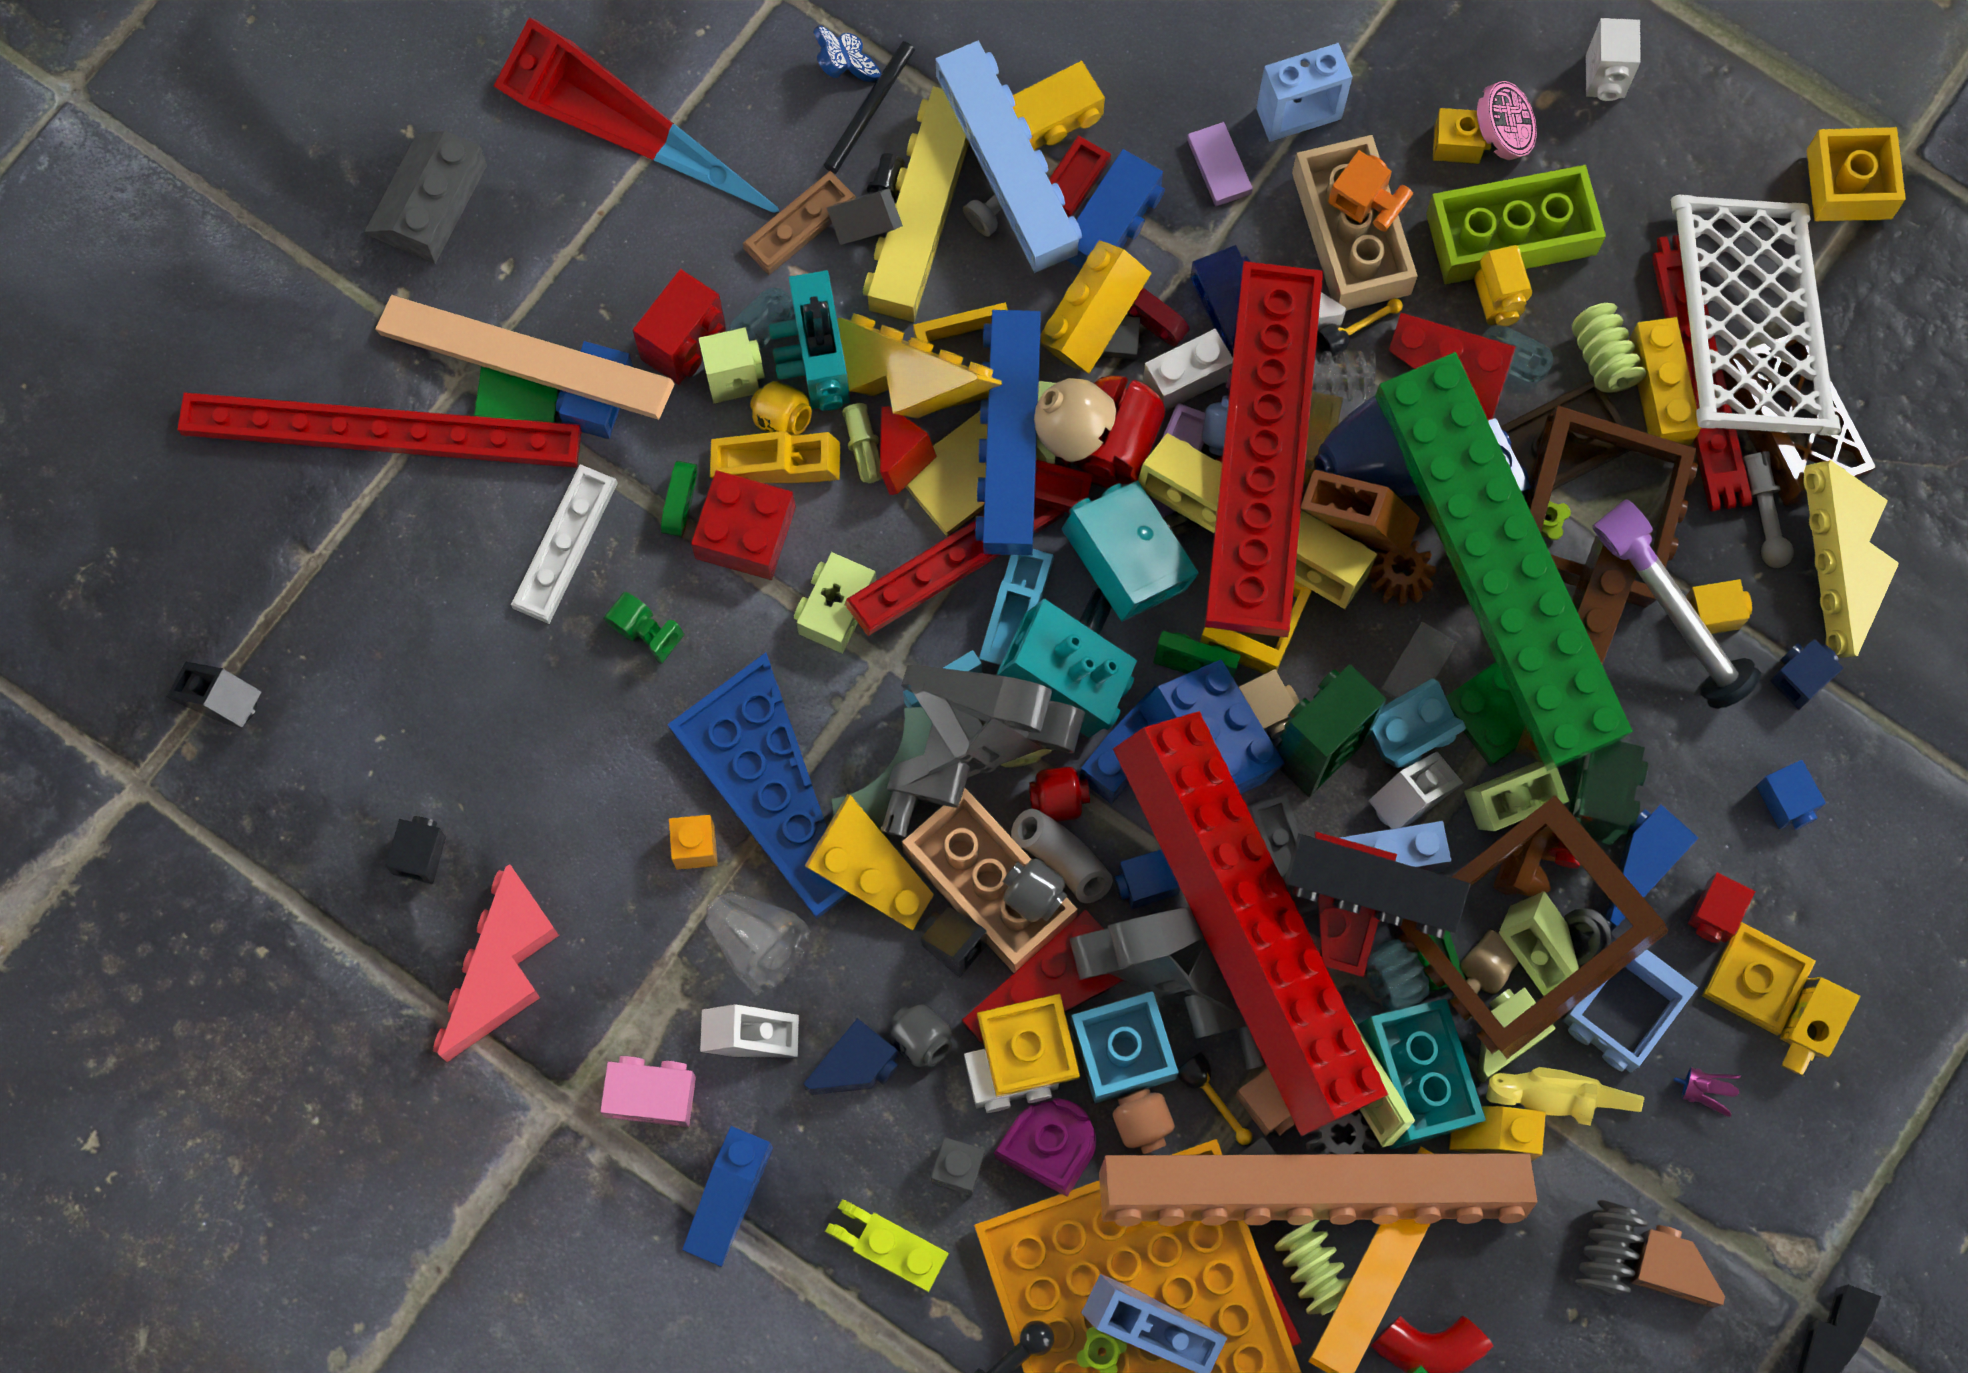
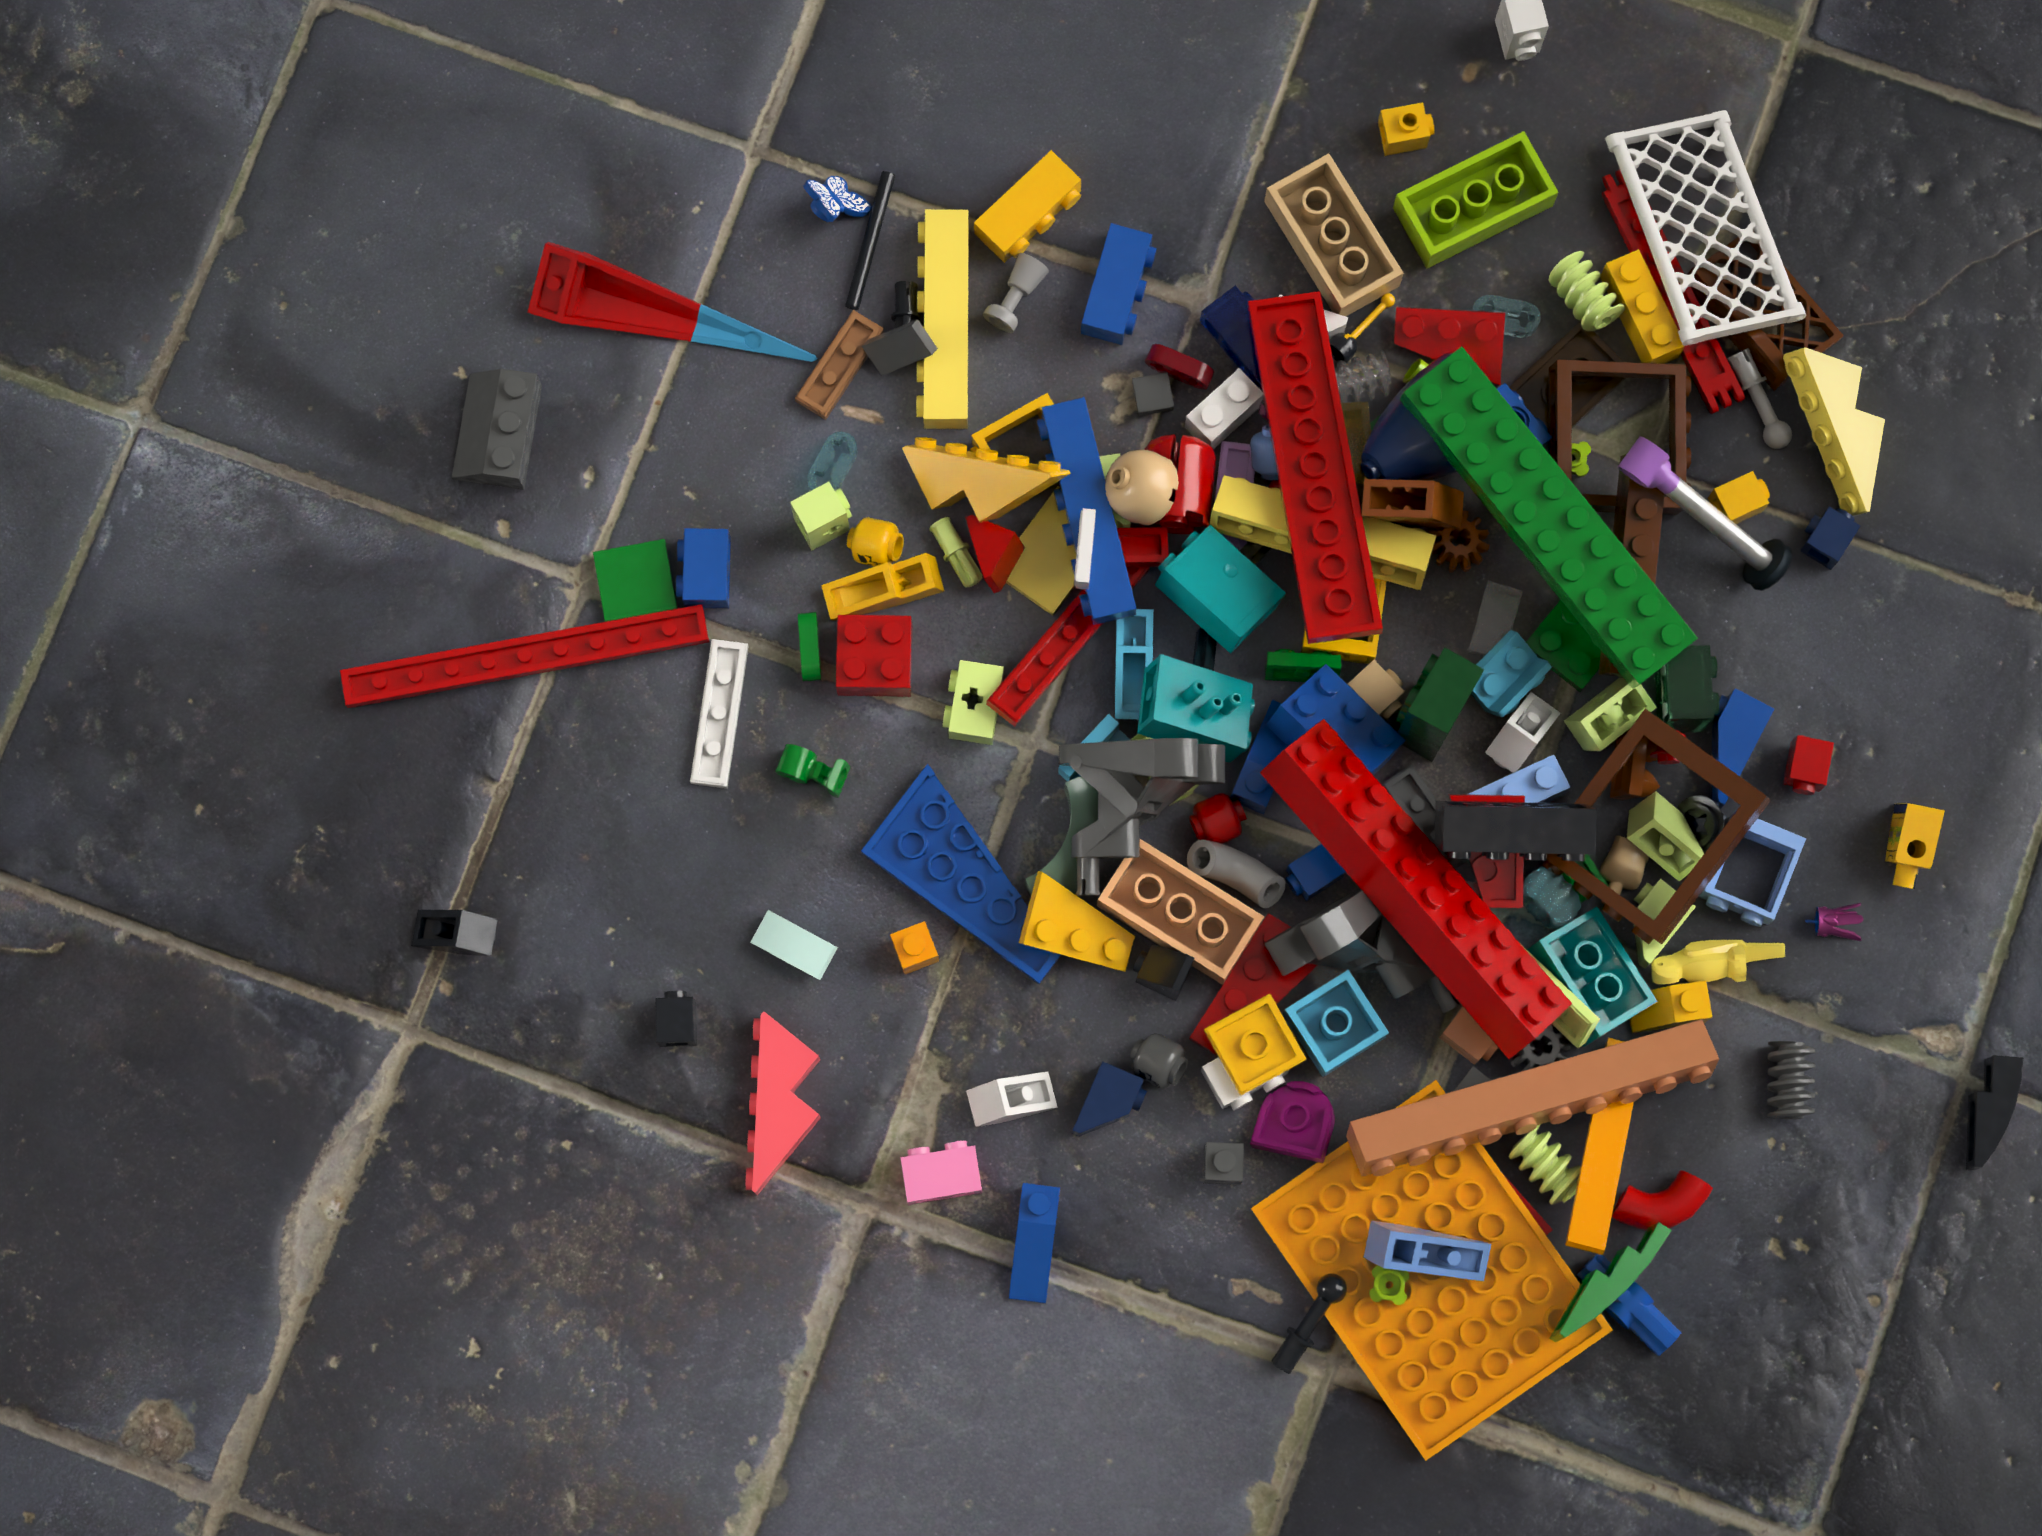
camera: 15 degrees left, 5 degrees up
light nougat tile [375,295,675,420] -> none
red brick [632,269,726,385] -> none
clear cone [705,891,812,996] -> none
teal piece [768,270,850,411] -> none
neon yellow hinge [825,1199,949,1293] -> none
light blue brick [936,40,1082,273] -> none
dark grey head [1002,859,1067,922] -> none
yellow brick [1040,240,1151,374] -> none
red tile [1049,135,1112,218] -> none
nougat head [1112,1087,1175,1154] -> none
hinge [1177,1052,1253,1145] -> none
lavender tile [1187,122,1253,207] -> none
light blue window [1256,43,1352,142] -> none
orange brick [1328,150,1413,232] -> none
yellow brick [1474,245,1532,327] -> none
bright pink tile [1477,81,1537,160] -> none
nougat slope [1630,1225,1725,1308] -> none
yellow tile [1702,922,1816,1036] -> none
blue brick [1756,760,1826,830] -> none
yellow brick [1807,127,1906,221] -> none
none -> light aqua slope [750,910,838,980]
none -> white tile [1074,508,1096,589]

